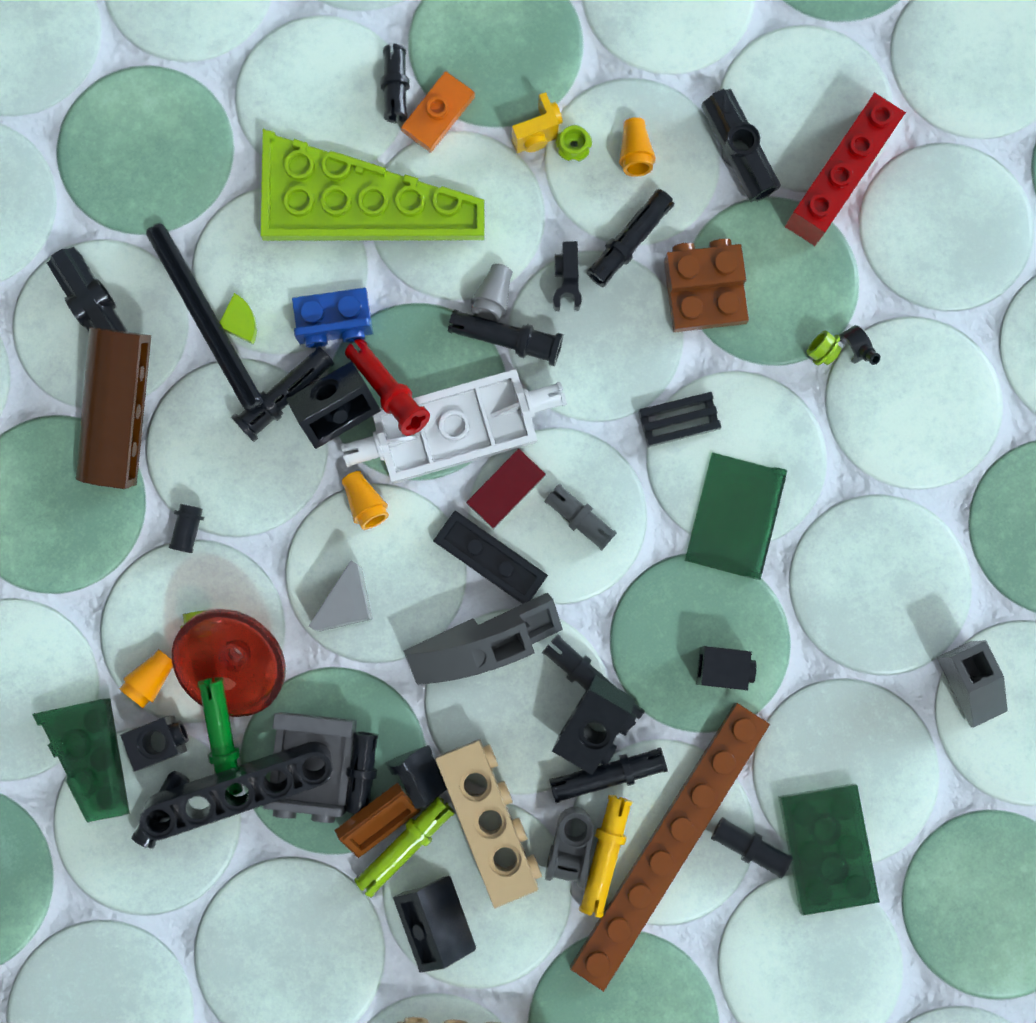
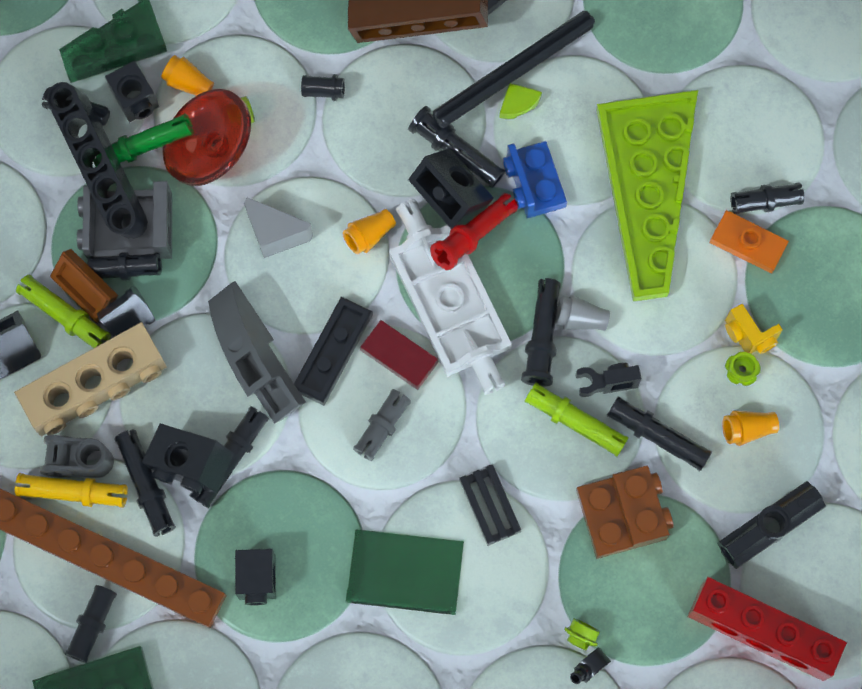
camera: 85 degrees right, 10 degrees down
none -> lime pin [524,382,629,457]

